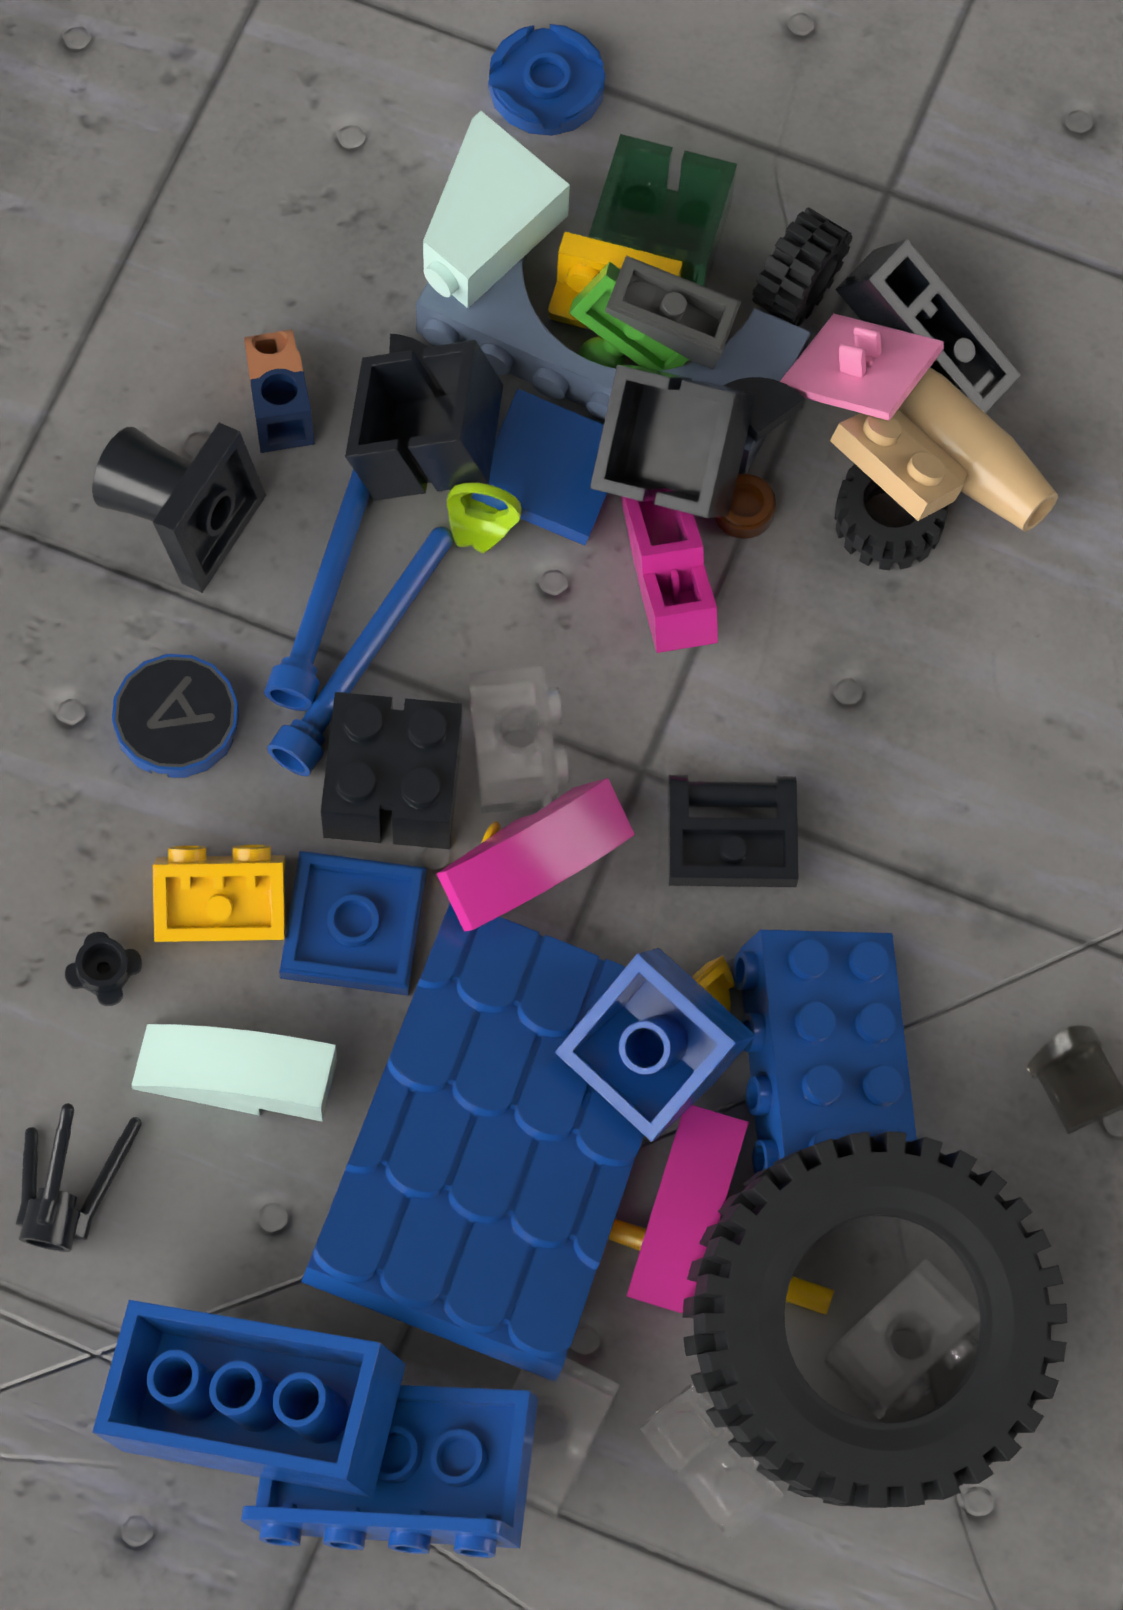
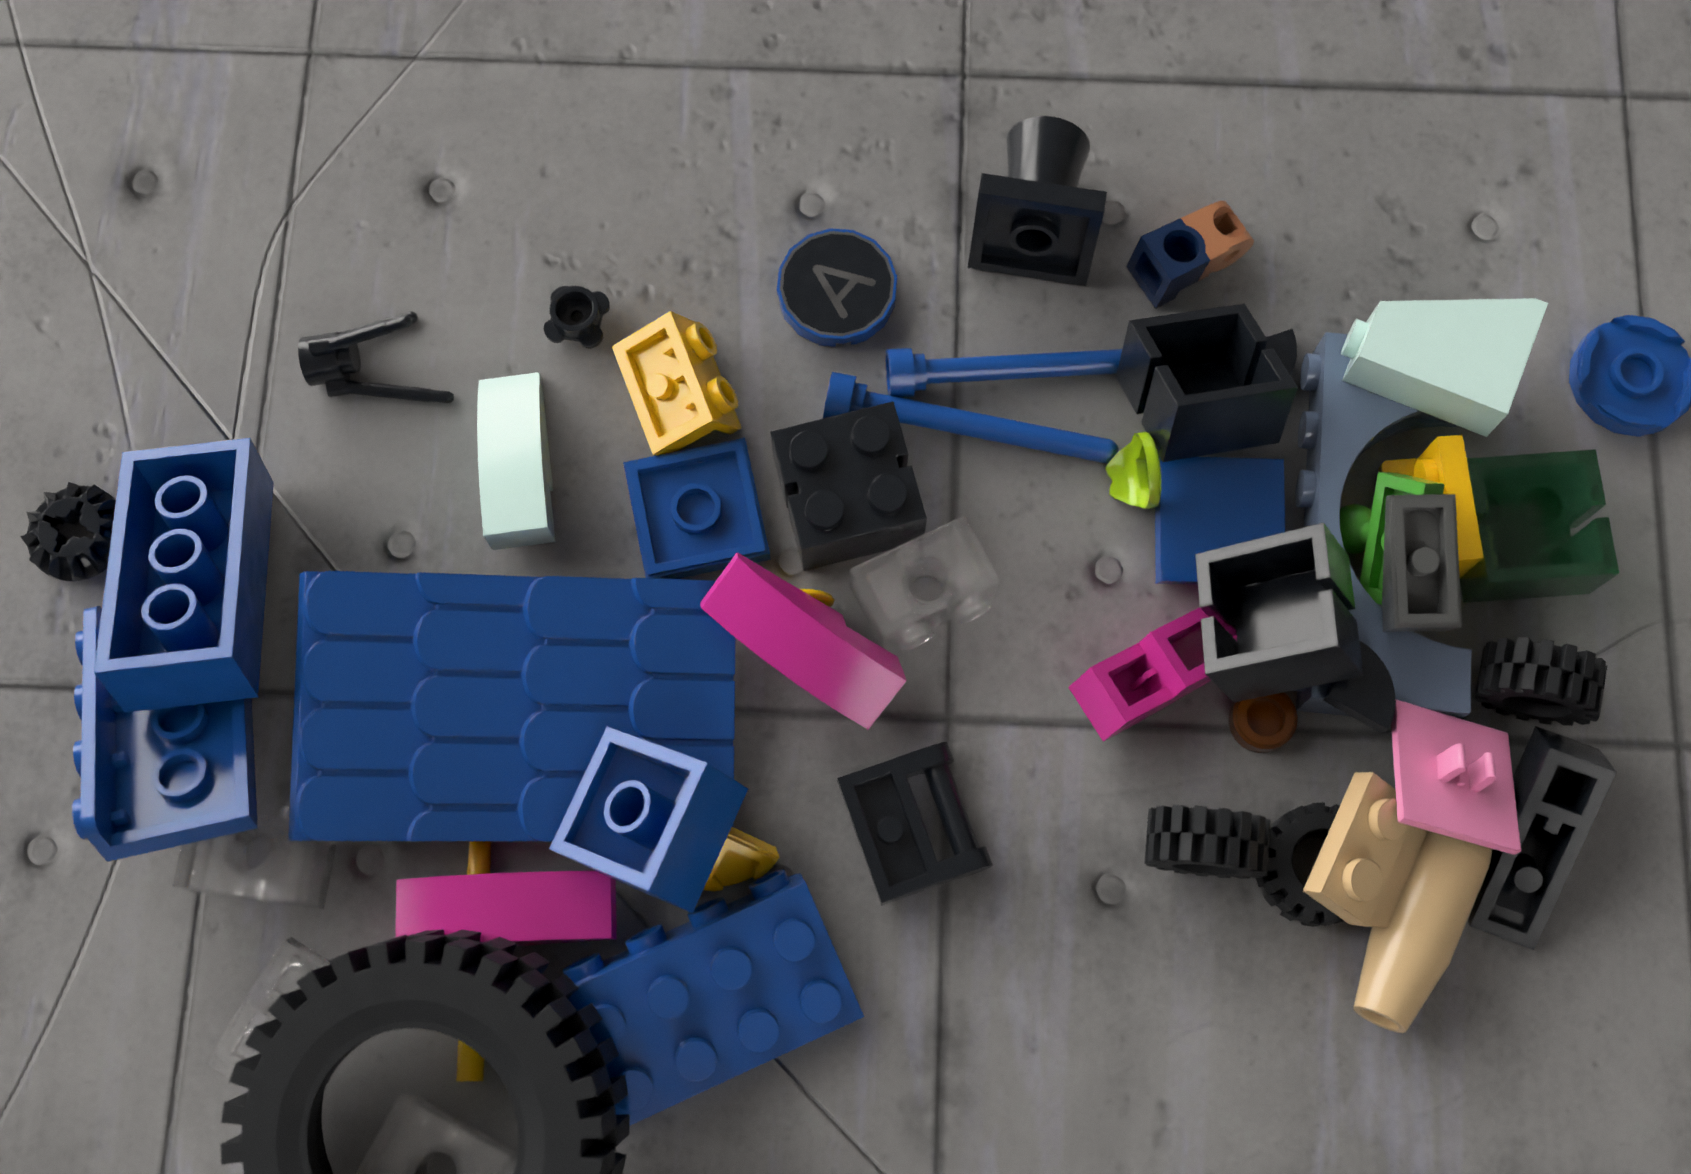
camera: 75 degrees right, 5 degrees up
none -> black gear [21,482,116,581]
none -> black tyre [1144,805,1271,879]

